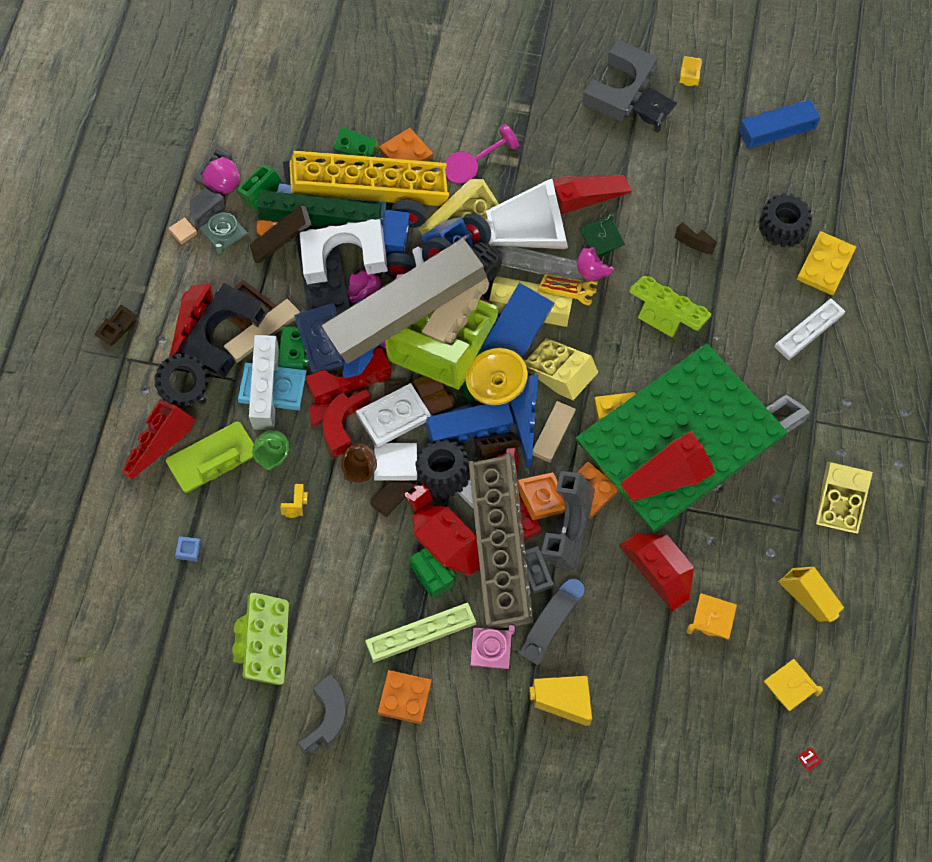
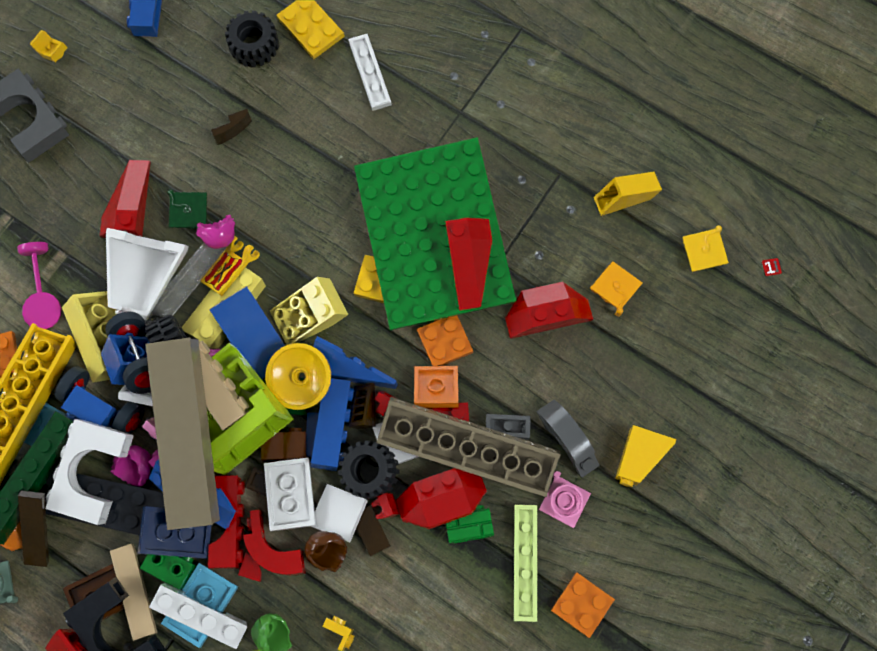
camera: 60 degrees left, 10 degrees up
tan tile [532,401,576,463] -> none
dark grey arch [541,471,595,571] -> none
medium blue tile [558,579,584,600] -> none
lime bracket [629,276,712,337] -> none
black hat [632,88,677,133] -> none
light grey tile [766,395,810,432] -> none
light yellow slope [816,462,873,534] -> none

